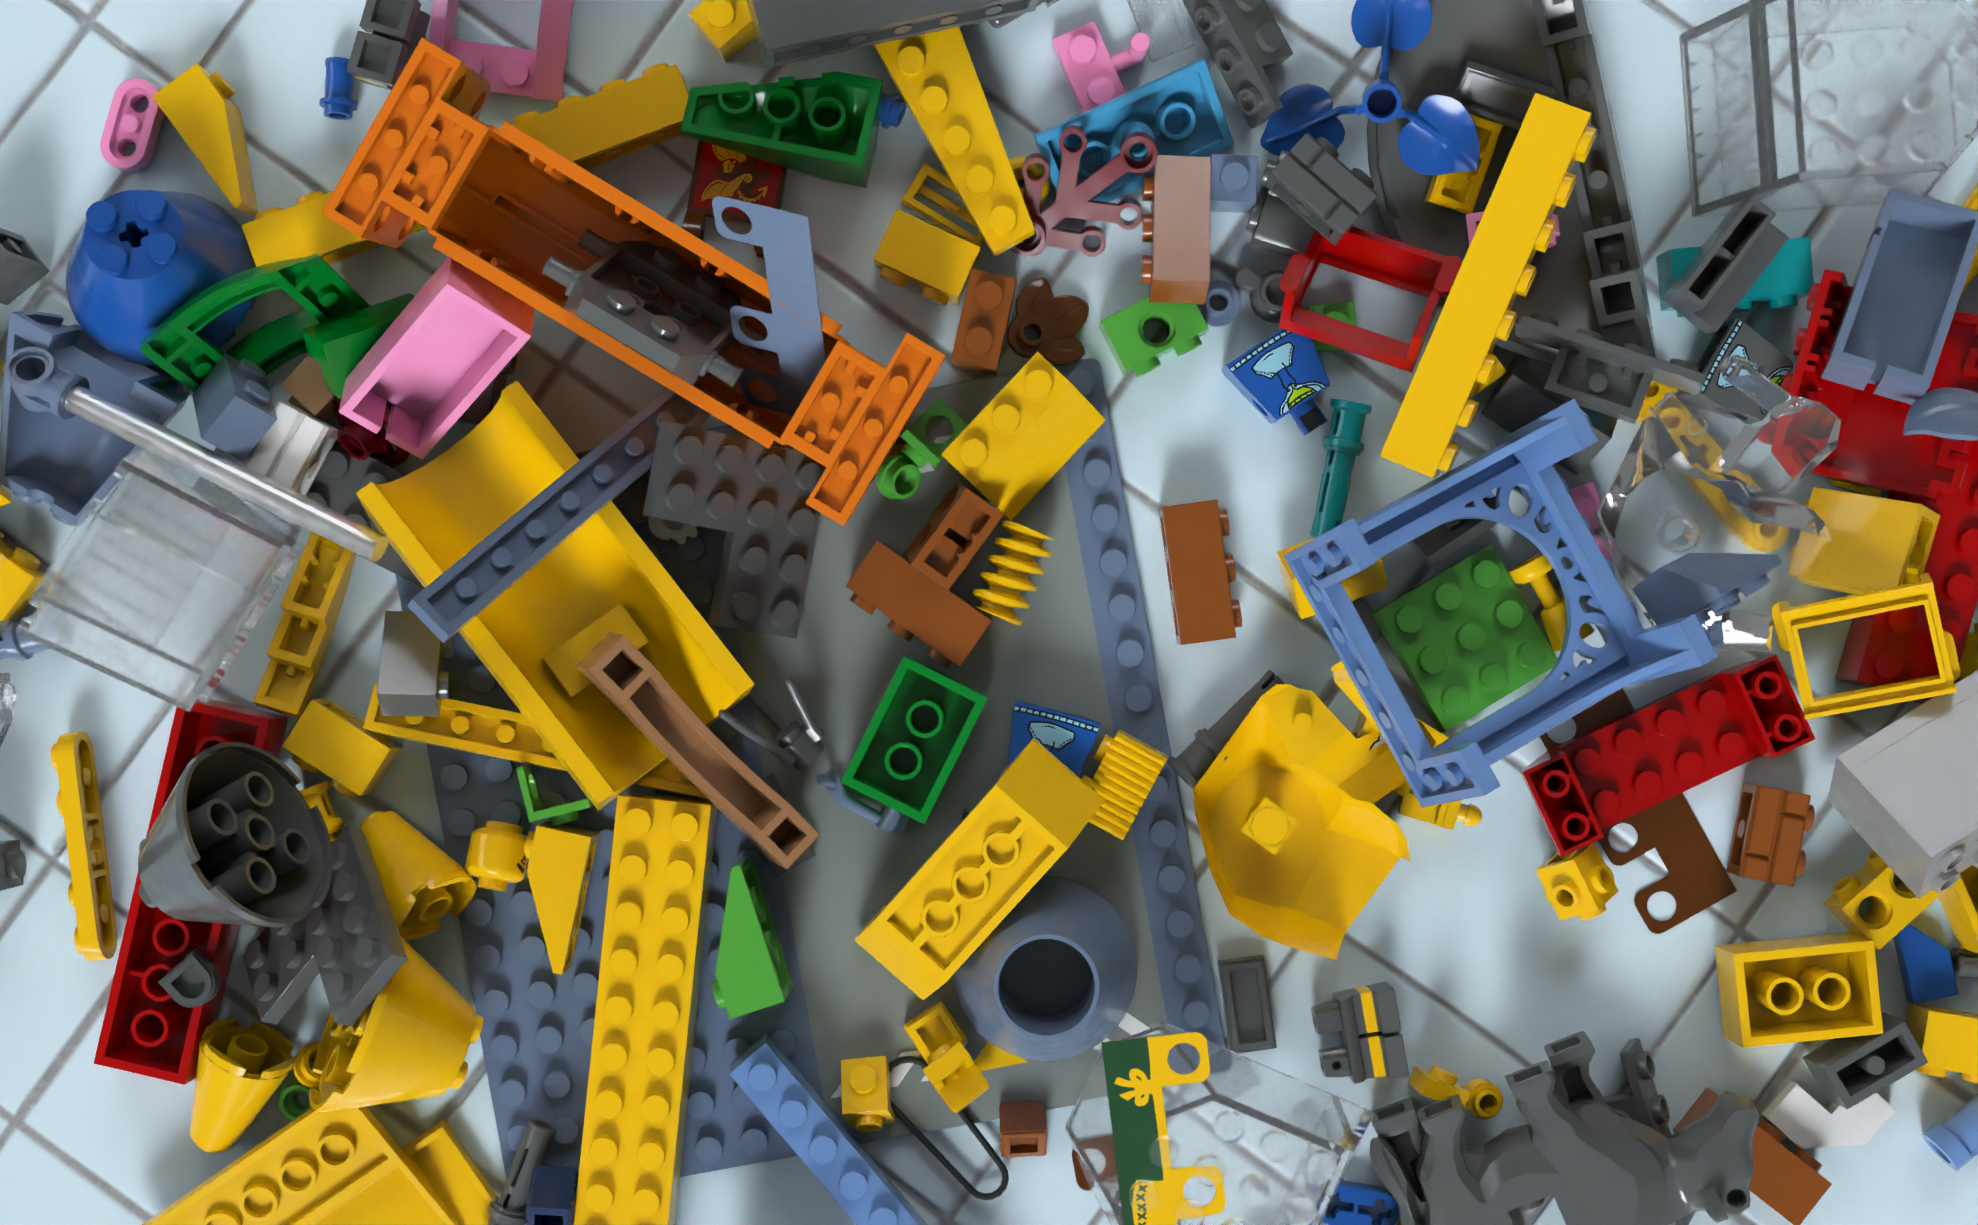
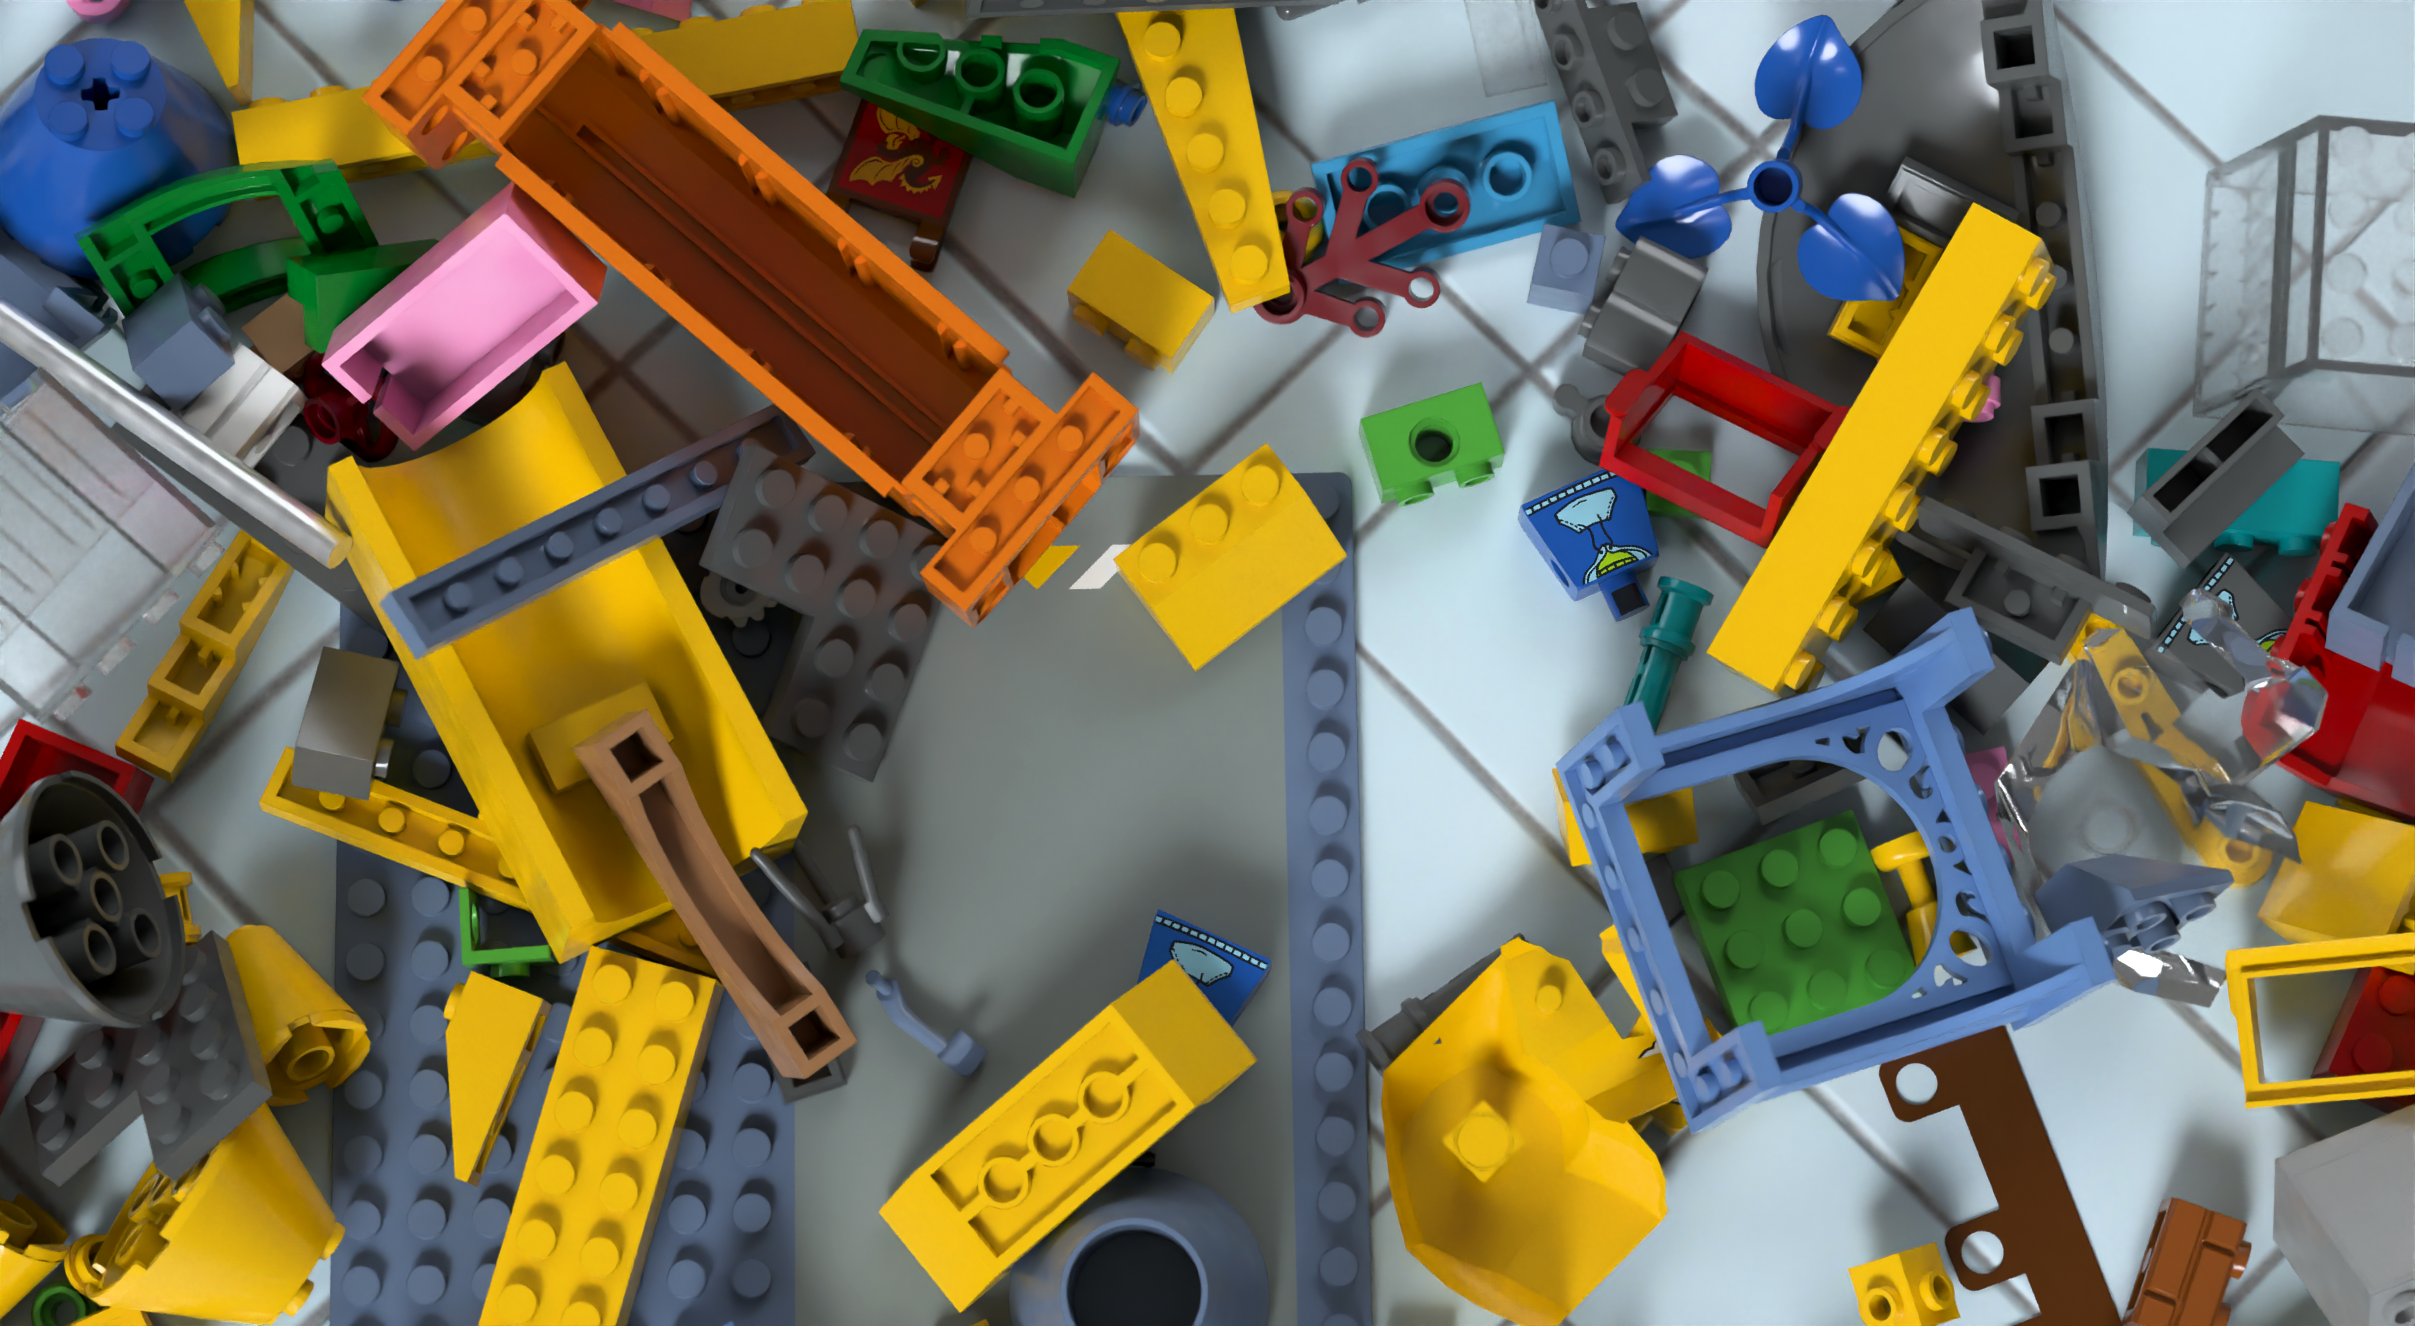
camera: 15 degrees right, 10 degrees down
yellow brick [282,698,403,797] -> none
yellow head [465,821,528,891] -> none
dark grey piece [542,228,767,387] -> none
sand blue piece [712,196,826,416] -> none
bright green slope [712,854,794,1019] -> none
green brick [841,655,989,825] -> none
dark orange brick [845,540,992,668] -> none
bright green plate [877,454,921,499] -> none
bright green bracket [900,398,968,469] -> none
yellow tile [901,162,985,248] -> none
dark orange brick [903,479,1004,590] -> none
dark orange brick [951,268,1017,376] -> none
yellow piece [972,521,1054,626] -> none
reddish brown plate [1007,277,1089,366] -> none
bright pink plate [1052,21,1150,113] -> none
yellow brick [1082,729,1168,840] -> none
brick [1141,155,1211,304] -> none
dark orange brick [1159,499,1242,645] -> none
sand blue plate [1197,280,1241,327] -> none
dark grey brick [1265,133,1378,246] -> none
yellow piece [1398,792,1482,830] -> none
red slope [1520,654,1815,857] -> none

